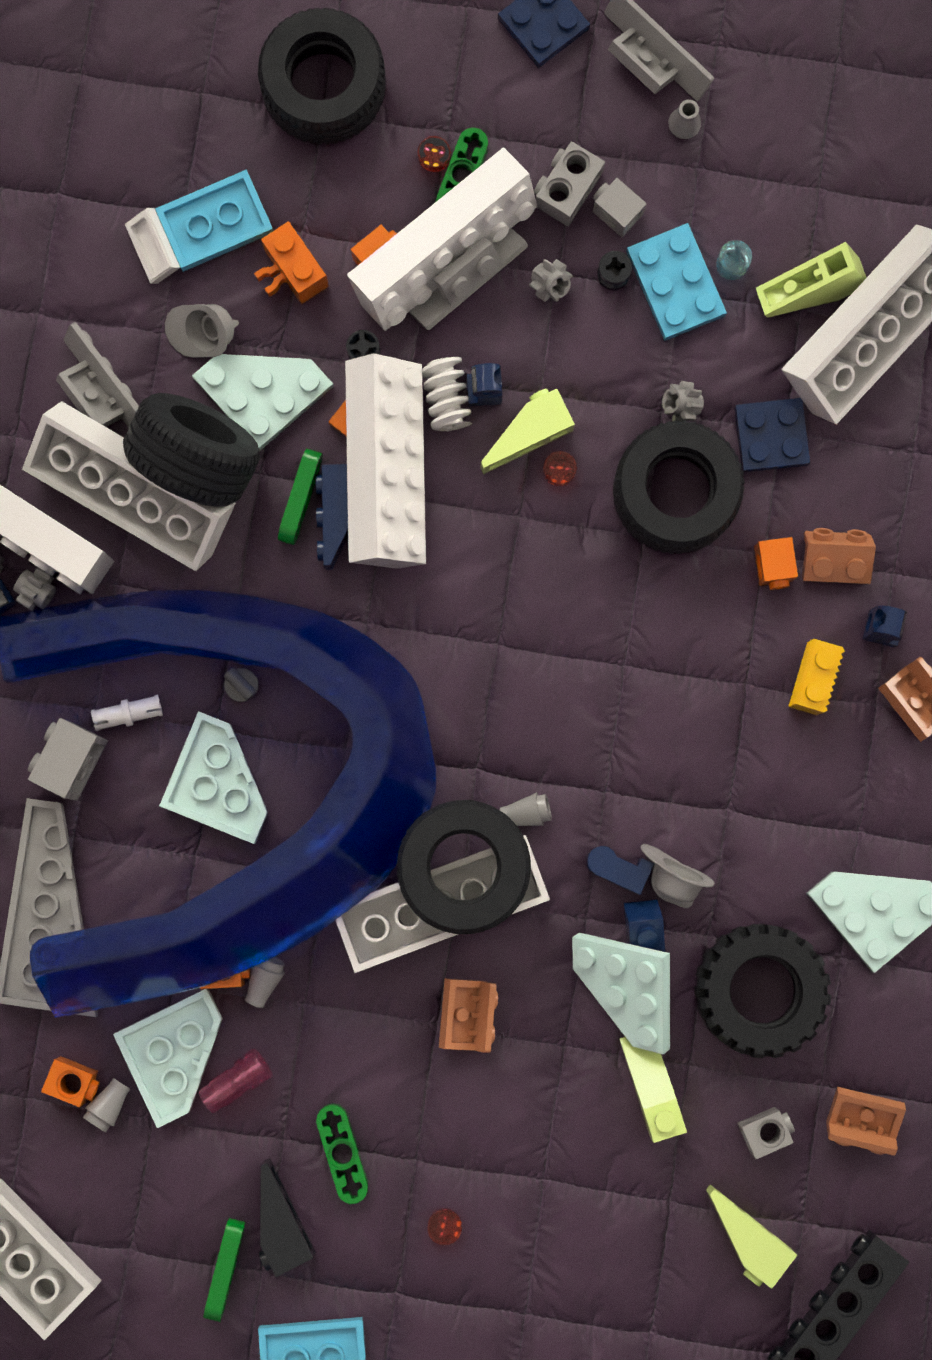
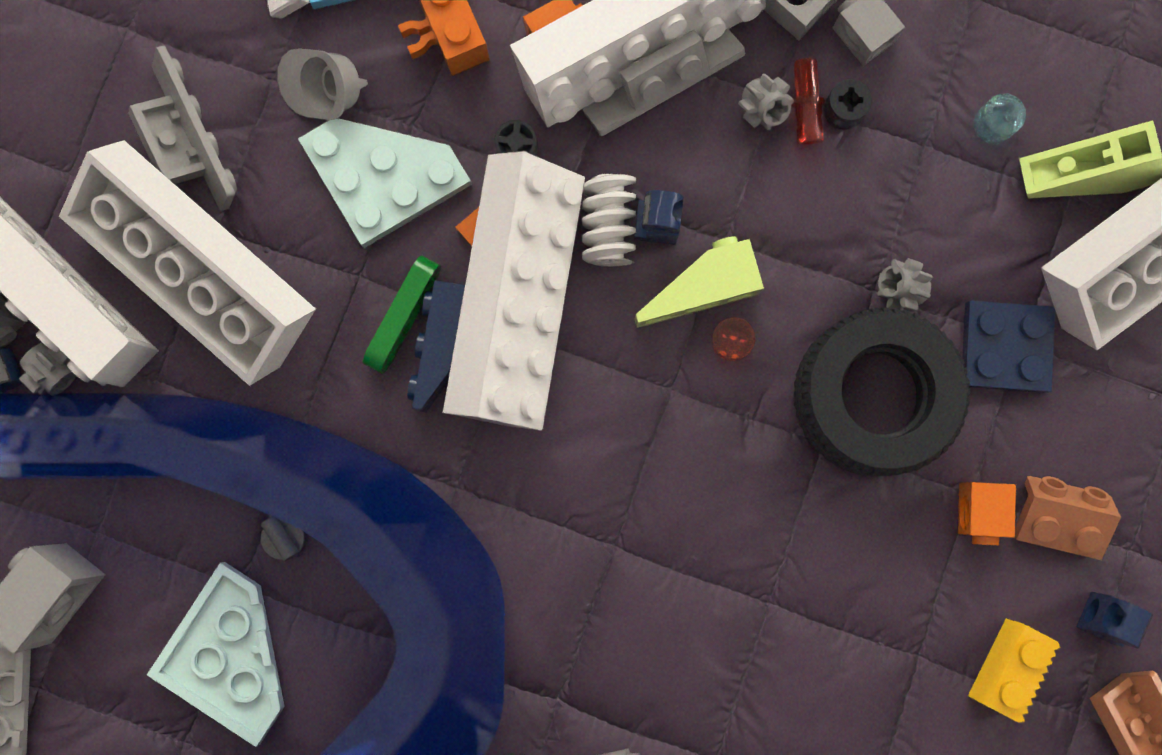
camera: 15 degrees right, 0 degrees up
white pin [91,694,163,731] -> none
black tyre [123,393,260,507] -> none
medium azure plate [626,223,727,341] -> none
none -> clear red axle [791,58,825,145]

